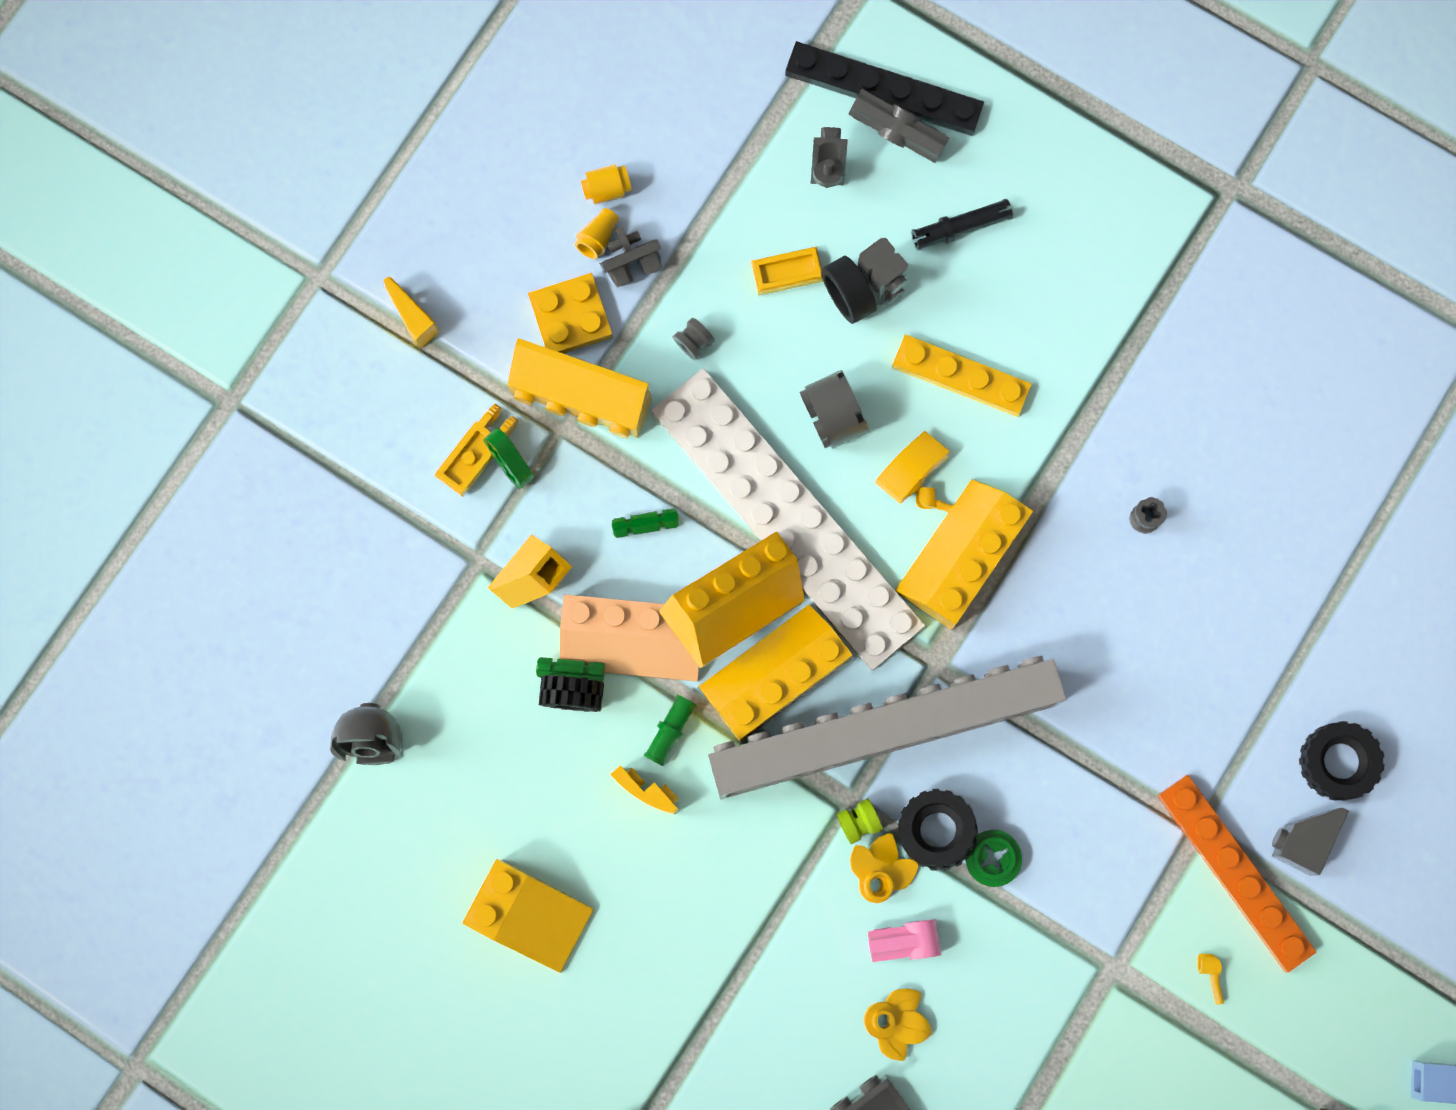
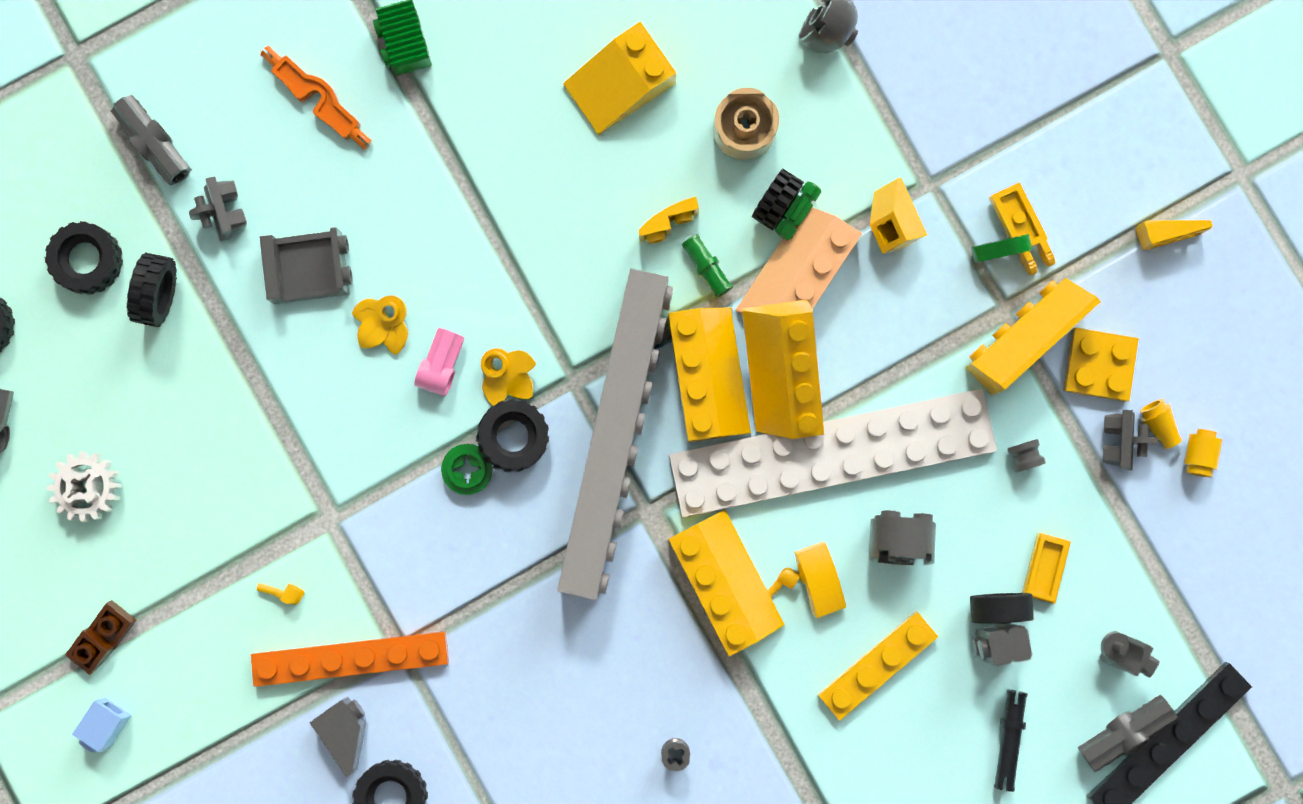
camera: 115 degrees right, 5 degrees up
green axle [611,508,679,538] -> none
lime wheel [836,798,883,845] -> none
none -> tan brick [713,88,779,160]

